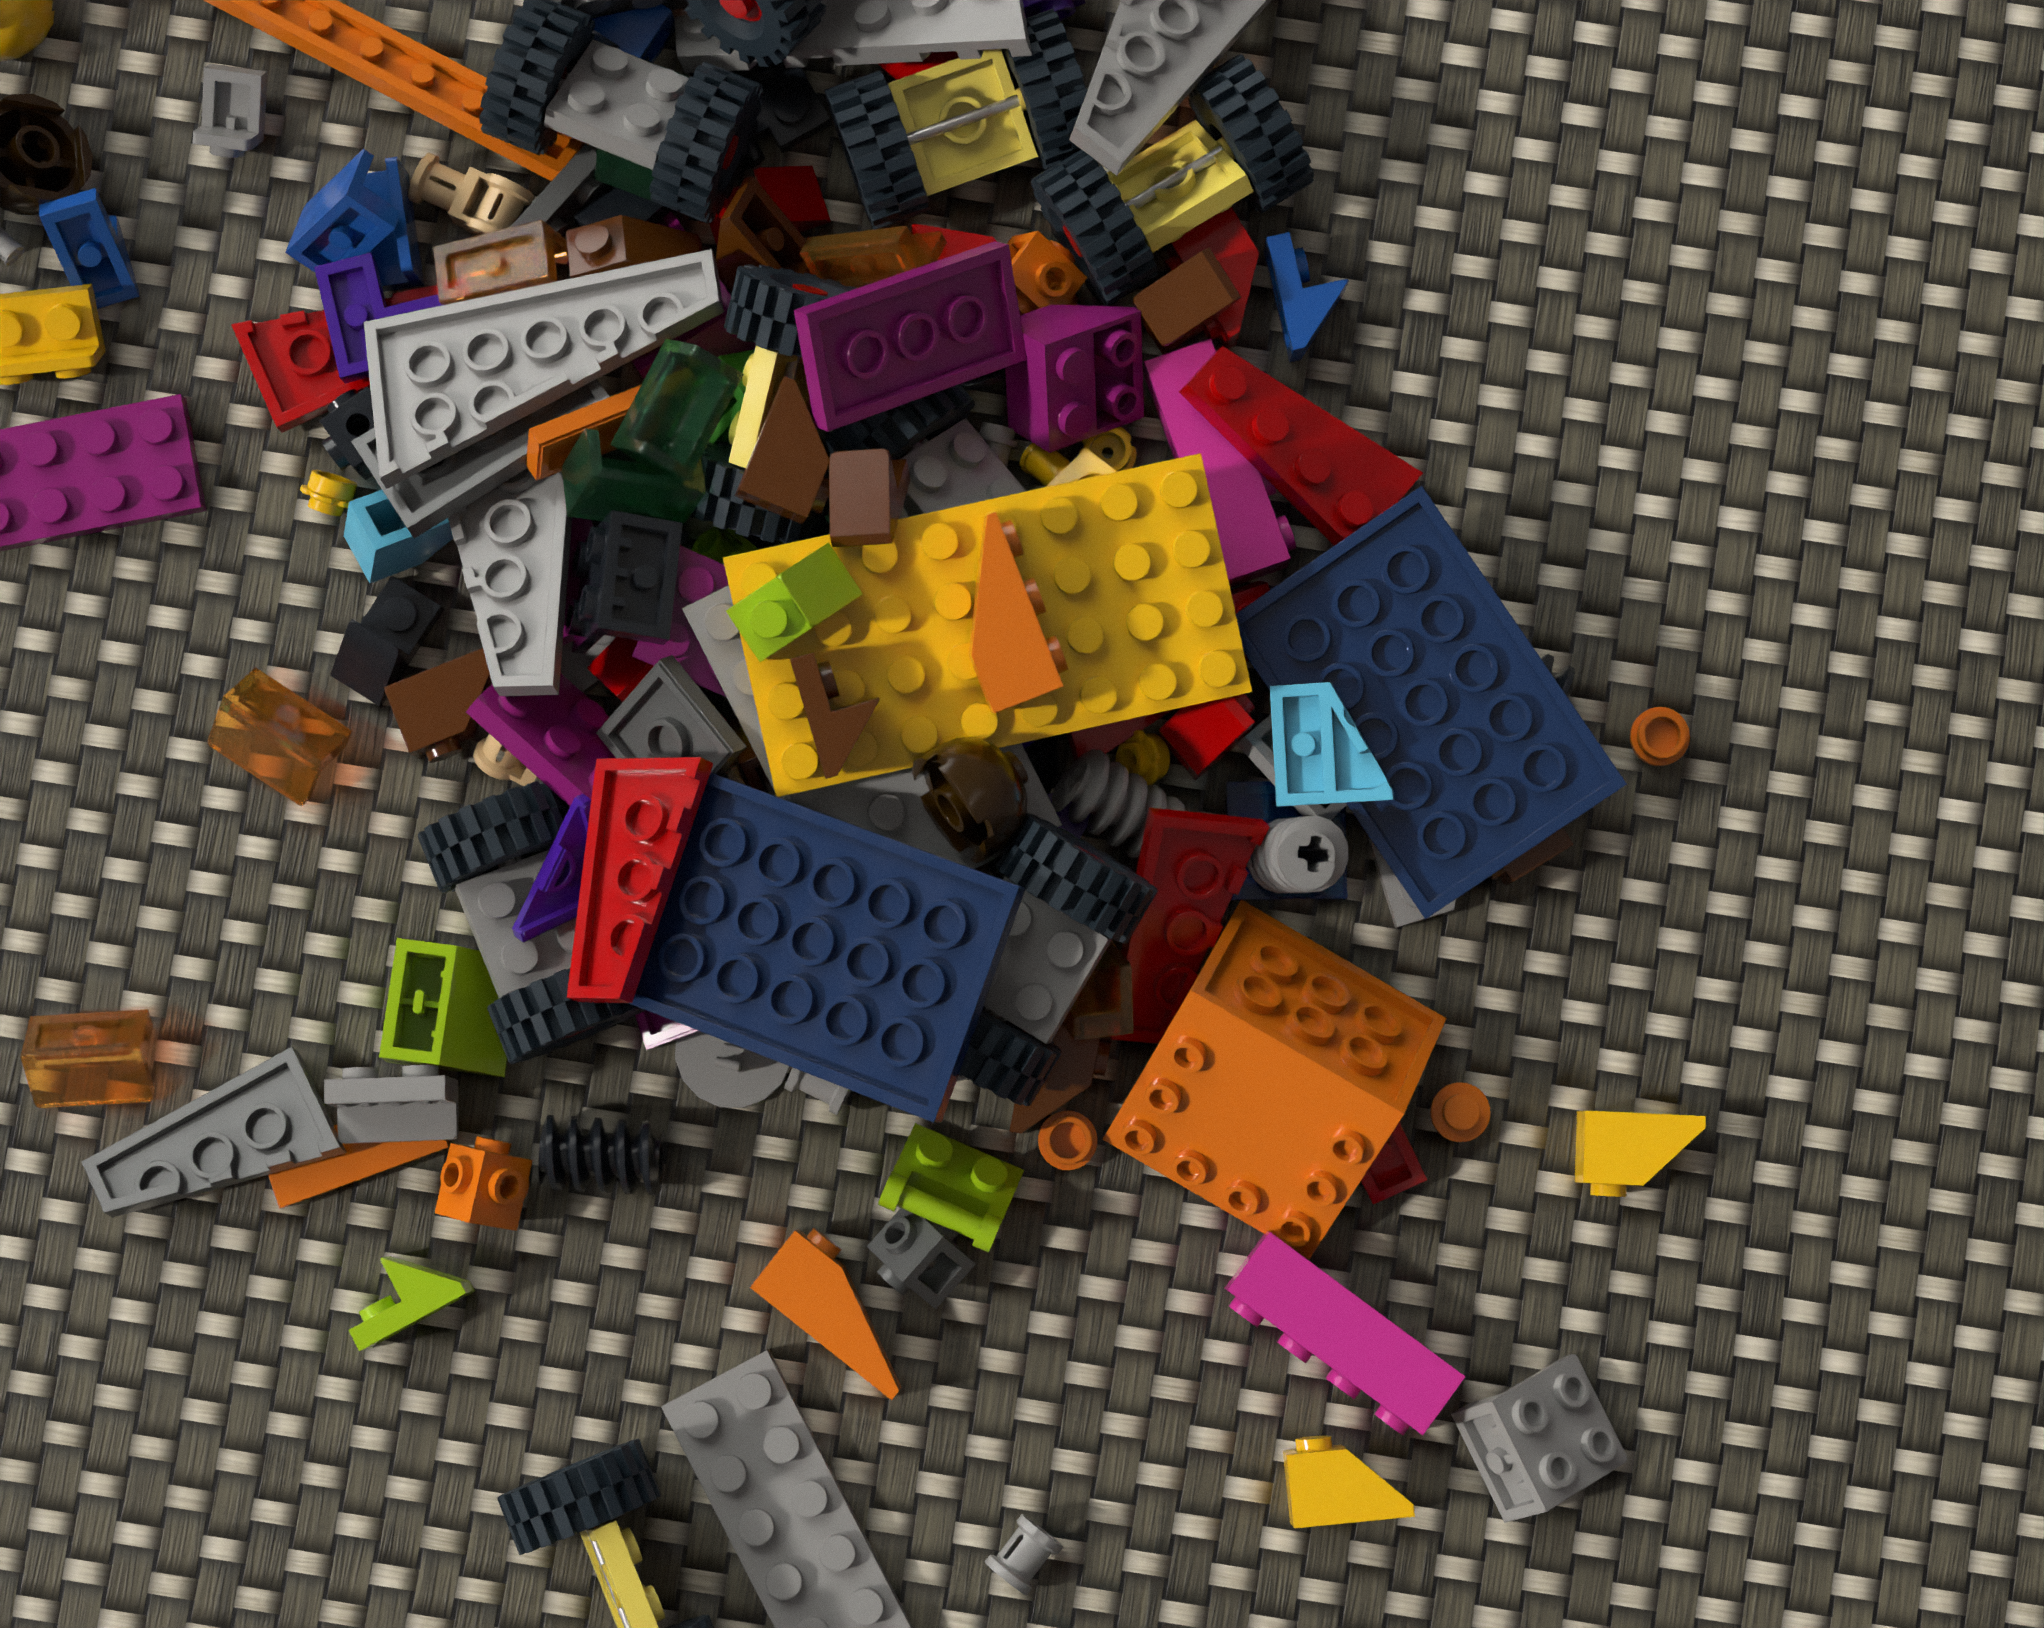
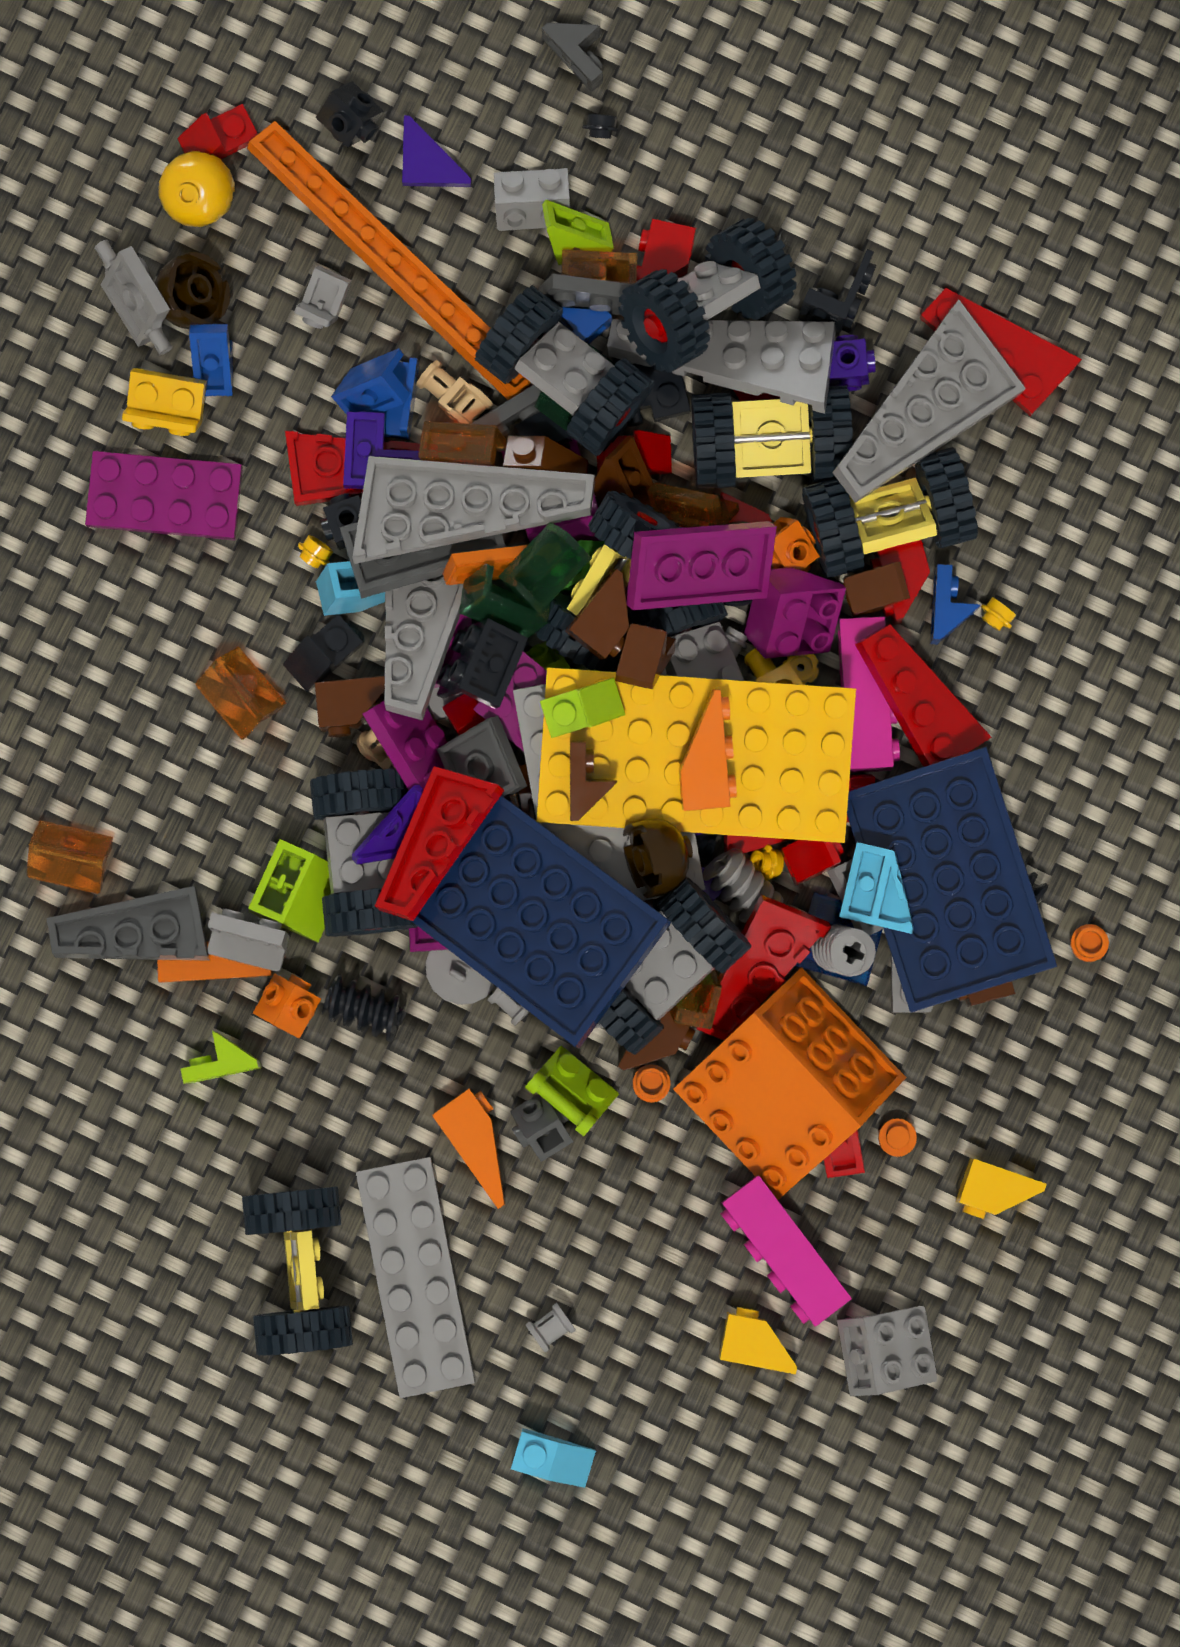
camera: 15 degrees right, 0 degrees up
none -> yellow plate [981,597,1016,631]

